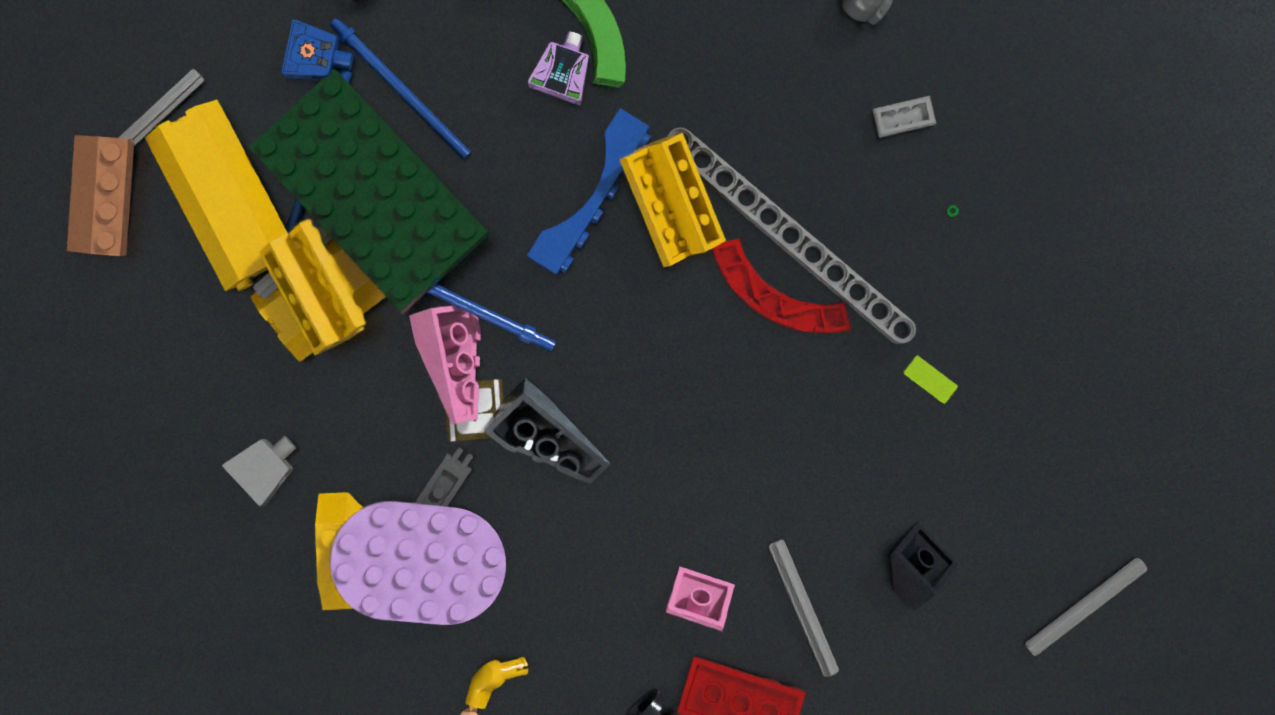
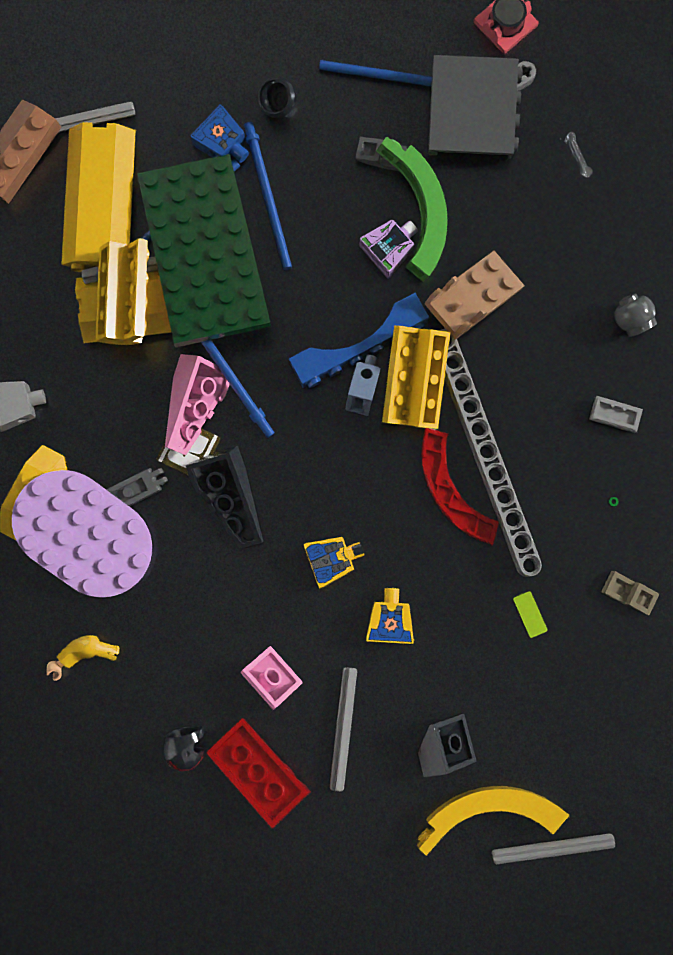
camera: 25 degrees right, 5 degrees down
none -> torso [304,537,364,589]
none -> sand blue torso [345,355,381,416]
none -> torso [366,588,414,644]
none -> yellow arch [417,786,569,855]
none -> medium nougat hinge [424,251,524,340]
none -> dark tan slope [601,571,659,615]

